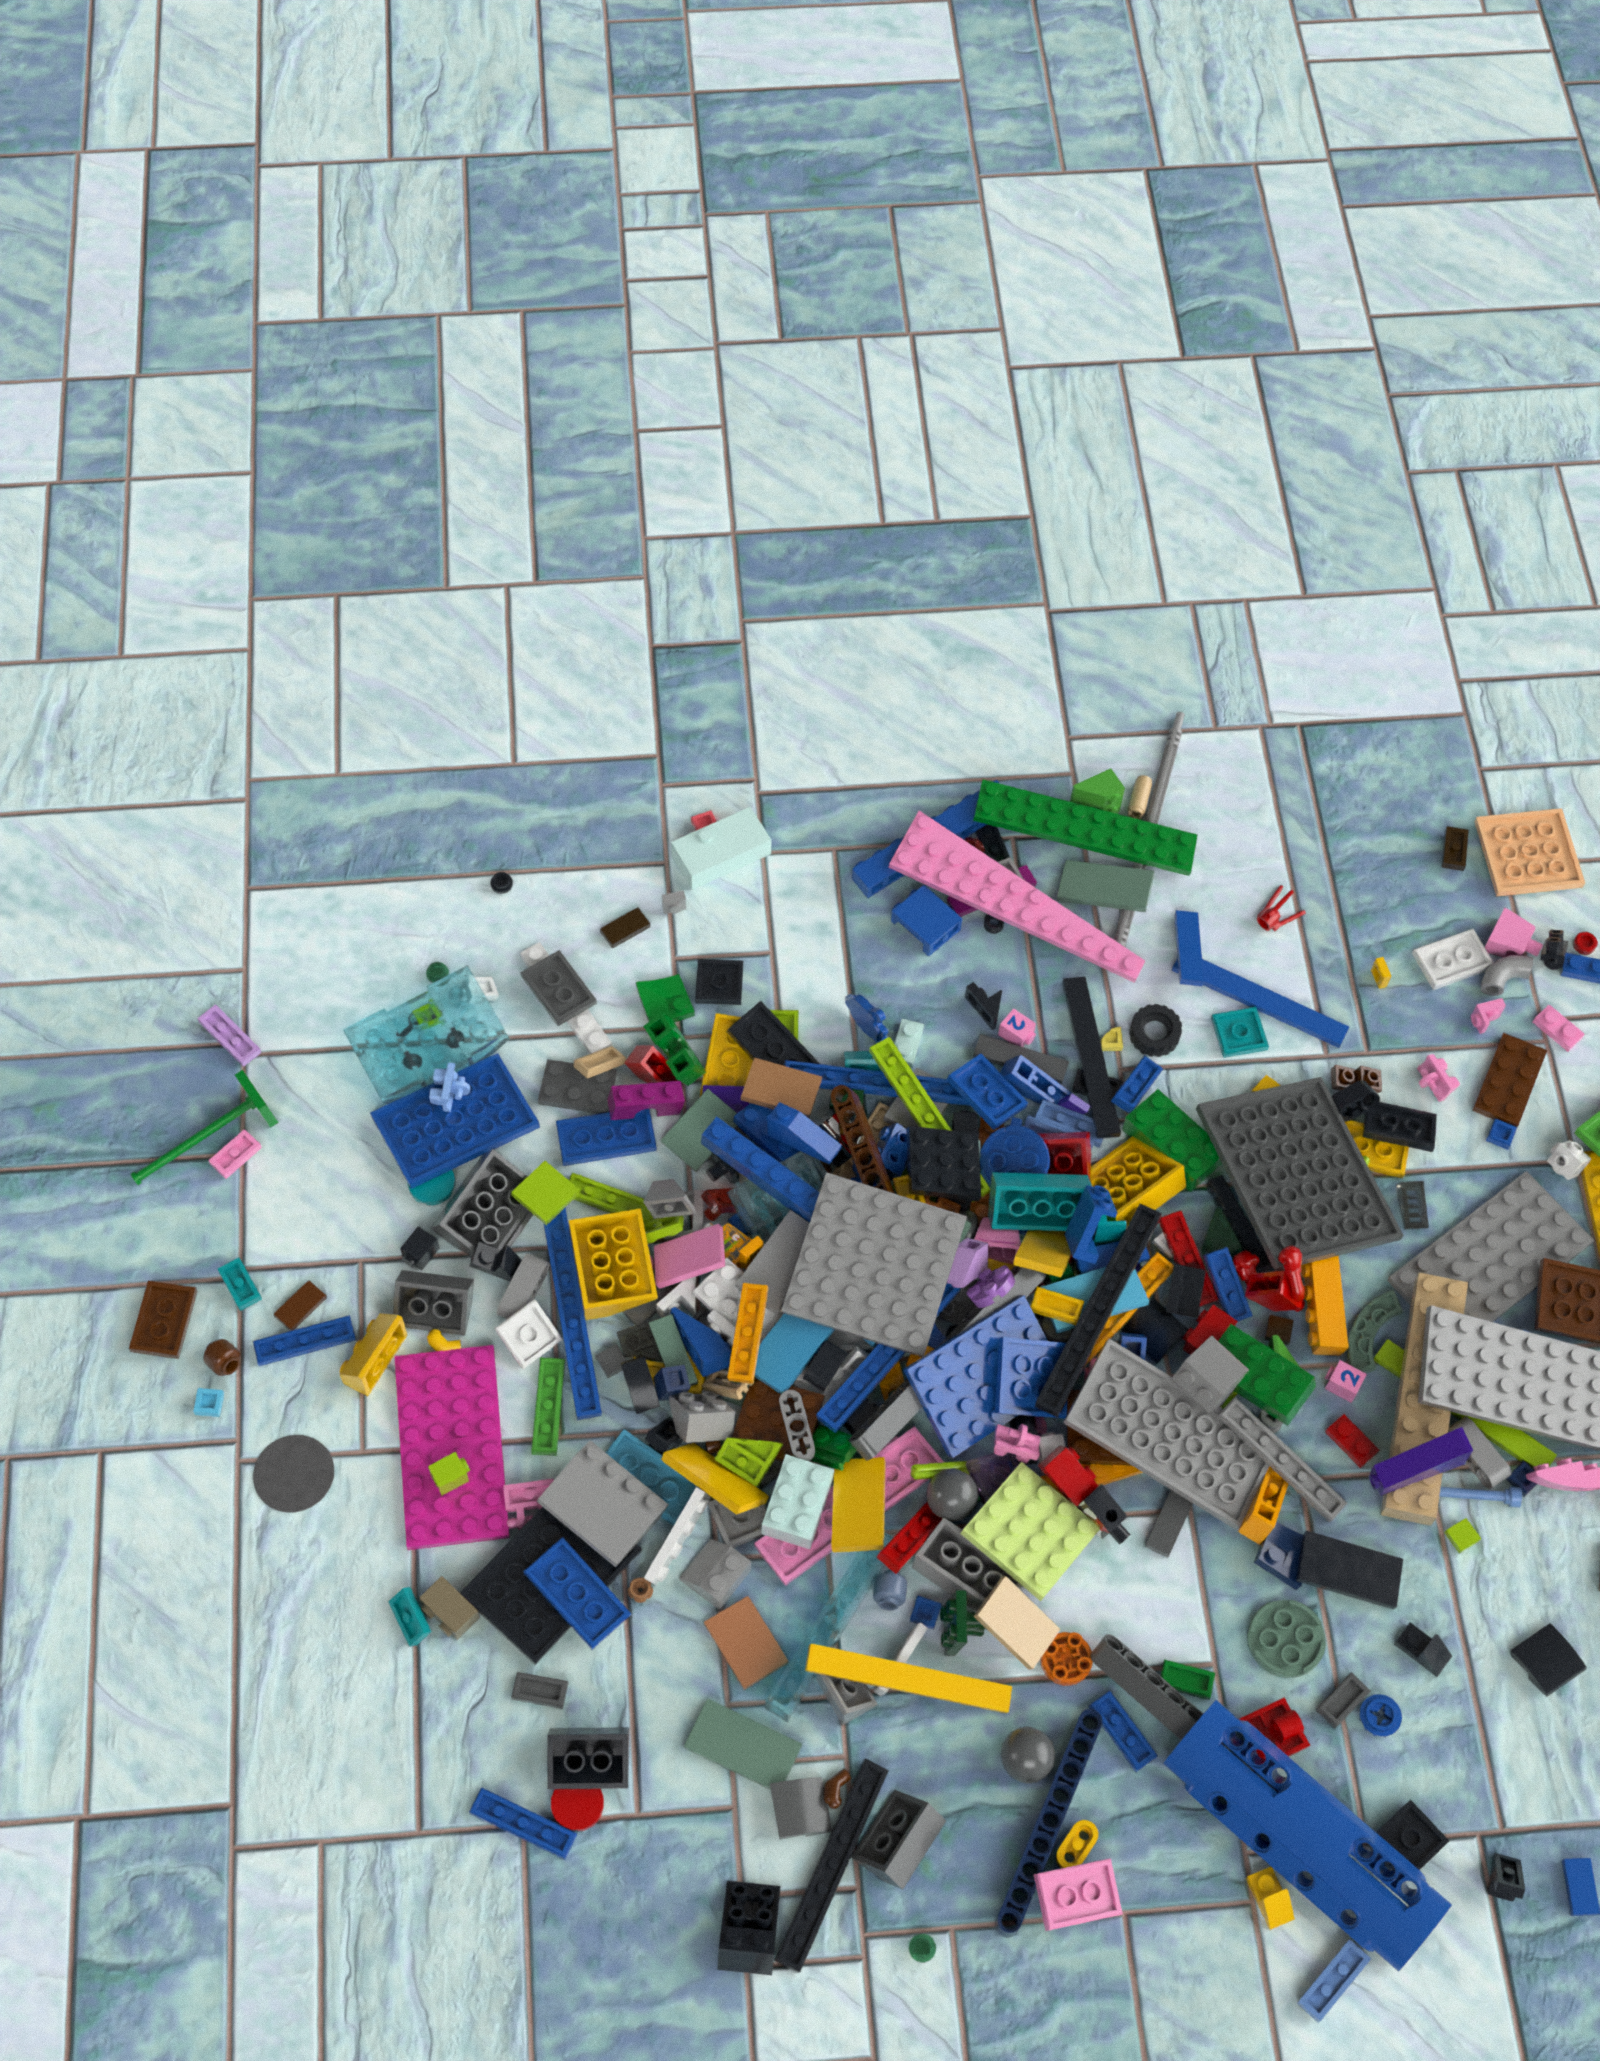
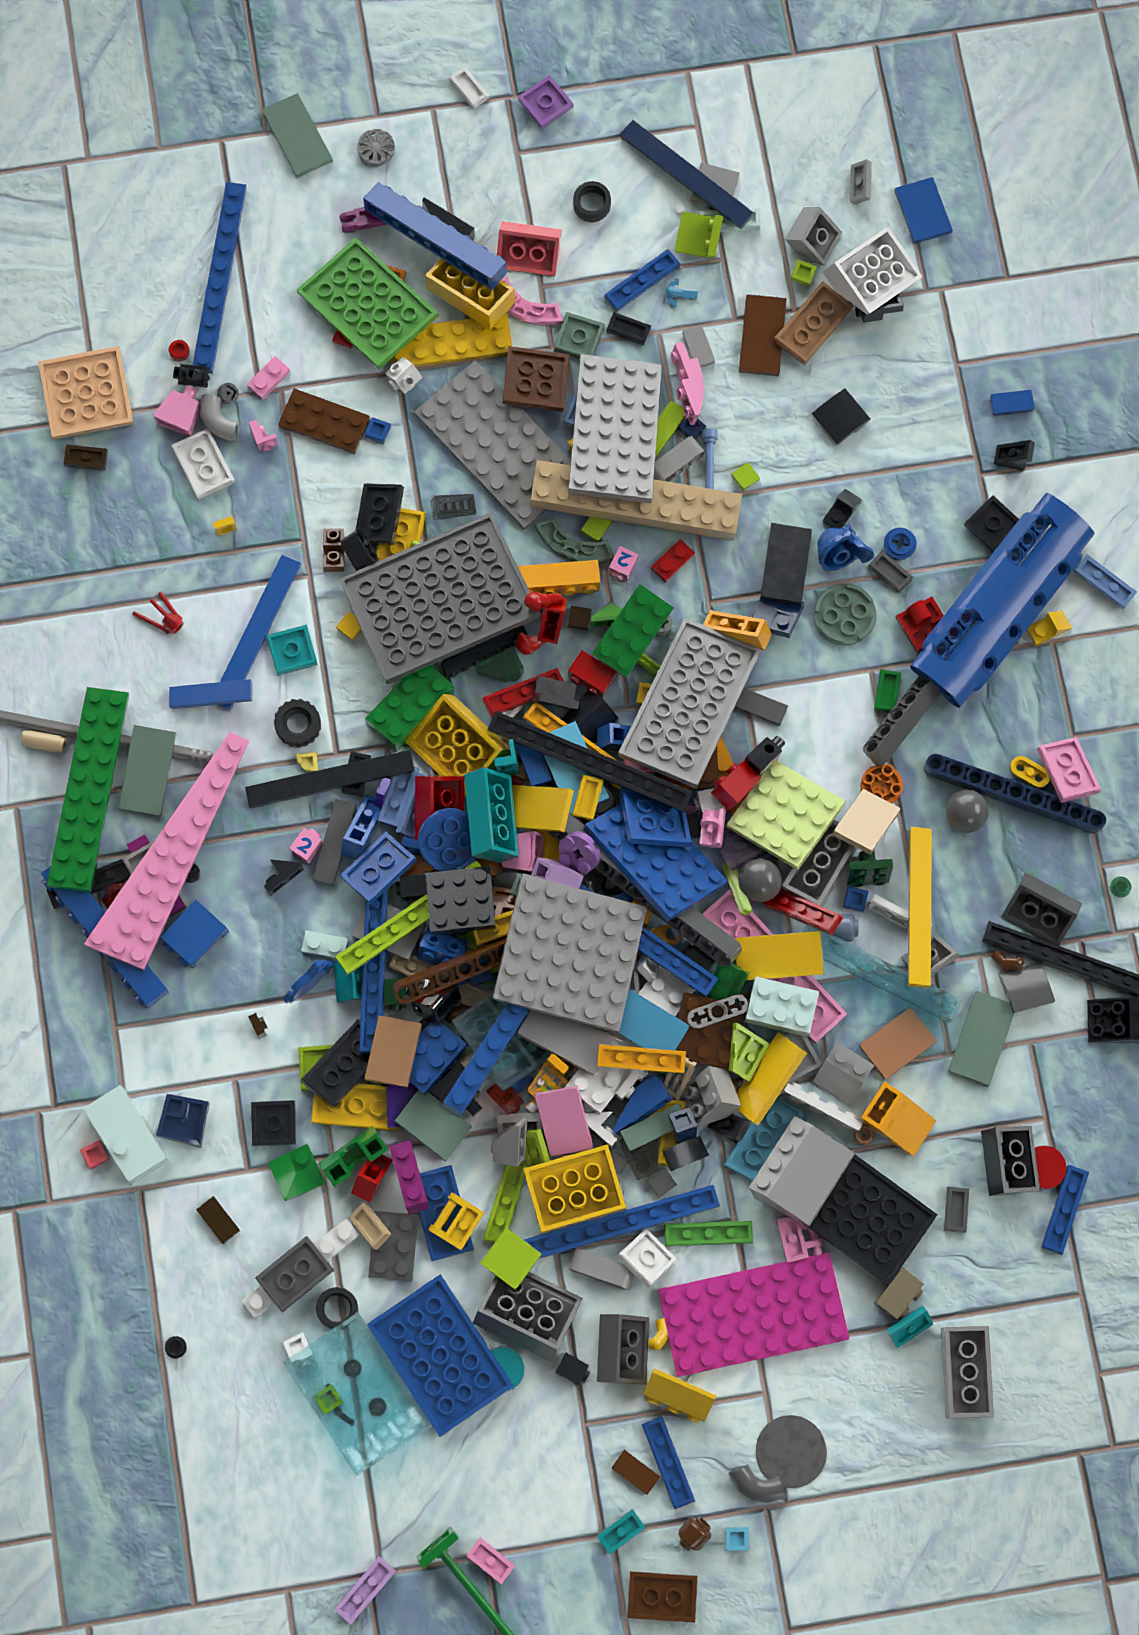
camera: 95 degrees left, 15 degrees up
clear green plate [426,962,449,984] -> none
lime brick [428,1452,470,1495] -> none
light blue hips [429,1063,470,1112] -> none
black slope [469,1242,522,1282] -> none
blue tile [523,1537,631,1650] -> none
light grey plate [662,890,686,914] -> none
blue slope [767,1102,842,1165] -> none
black beam [803,1340,848,1392] -> none
blue panel [1064,1185,1117,1264] -> none
bright green slope [1070,768,1125,814] -> none
blue tile [1088,1690,1158,1773] -> none
blue tile [1111,1055,1163,1114] -> none
light grey slope [1172,1336,1249,1412] -> none
blue tile [1203,1247,1253,1321] -> none
light grey tile [1217,1397,1347,1522] -> none
dark purple slope [1369,1427,1473,1496] -> none
bright pink hips [1417,1054,1460,1102] -> none
none -> dark blue plate [156,1094,210,1148]
none -> black tile [217,383,239,404]
none -> dark brown plate [248,1013,268,1039]
none -> black tyre [316,1287,359,1330]
none -> yellow plate [428,1192,485,1251]
none -> dark grey cylinder [728,1464,787,1503]
none -> blue head [817,525,874,571]
none -> light orange slope [858,1081,937,1157]
none -> light grey brick [941,1326,994,1419]

